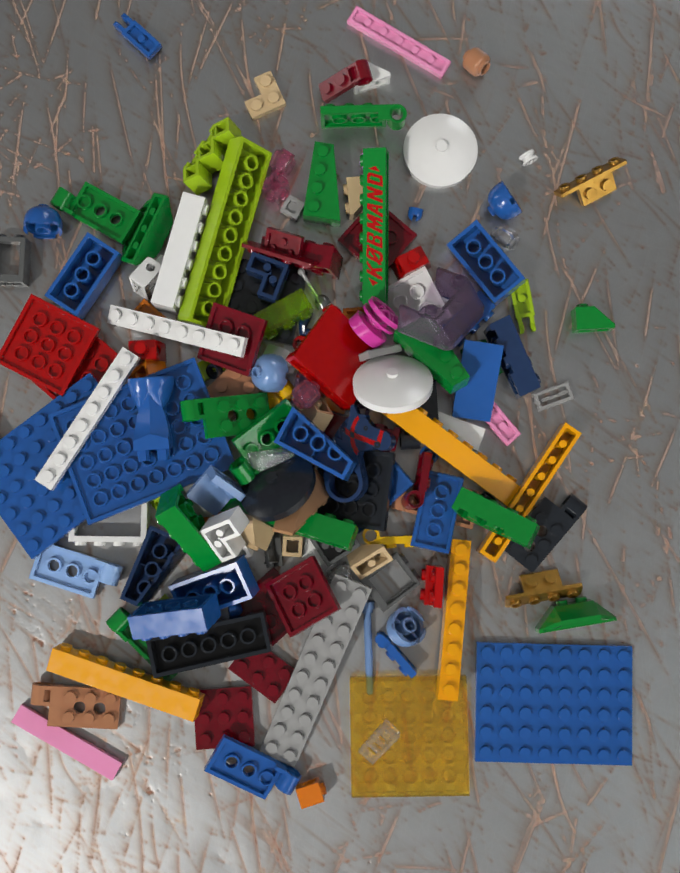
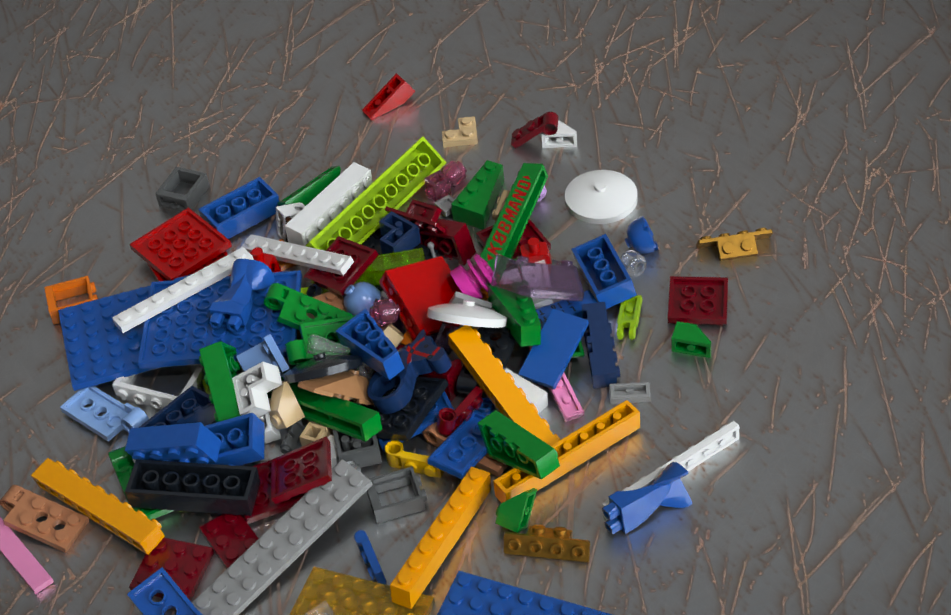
camera: 25 degrees right, 40 degrees down
blue cylinder [23,204,63,239] -> none
green hinge [50,182,143,246] -> none
blue hinge [113,13,163,60] -> none
lime brick [183,117,242,195] -> none
green hinge [320,103,407,130] -> none
bright pink tile [347,6,451,79] -> none
tan slope [347,544,393,580] -> none
medium blue piece [362,600,375,695] -> none
medium blue cylinder [386,606,426,647] -> none
blue hinge [408,207,424,222] -> none
red plate [419,564,444,608] -> none
nougat head [463,47,491,77] -> none
black hinge [504,493,587,573] -> none
white bush [519,149,538,167] -> none
green wedge [535,596,617,634] -> none
none -> red slope [362,73,415,120]
none -> green slope [495,488,537,533]
none -> white plate [602,421,739,520]
none -> blue hips [602,462,692,535]
none -> dark red plate [668,276,728,325]

